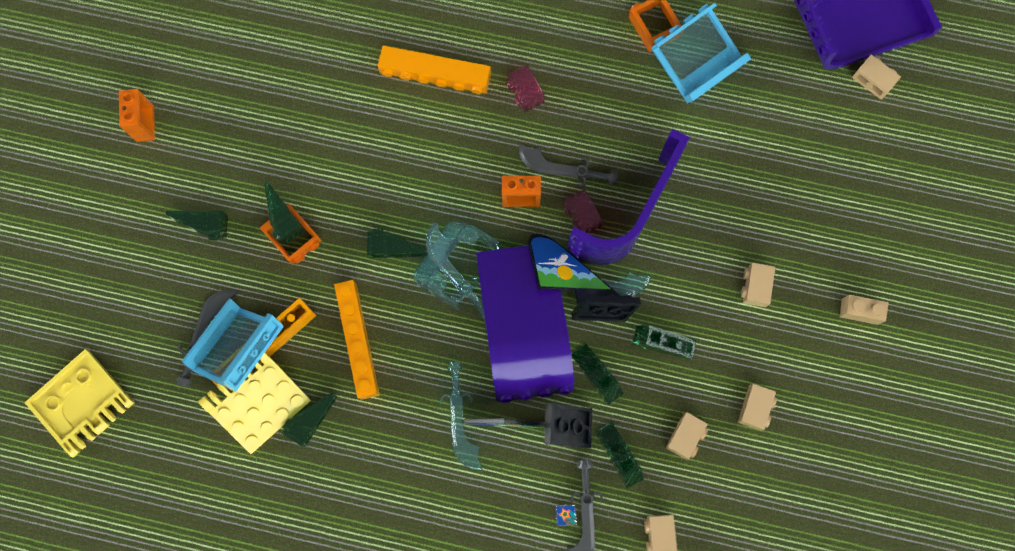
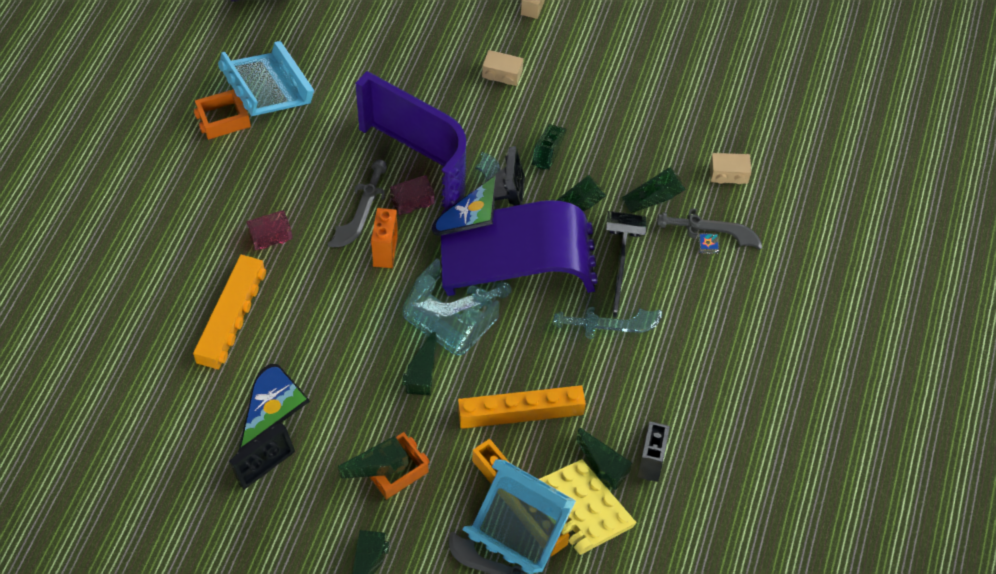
camera: 90 degrees left, 20 degrees down
tan brick [665,412,708,460] -> none
tan brick [737,384,777,430] -> none
none -> piece [229,364,310,490]
none -> black slope [637,422,670,482]

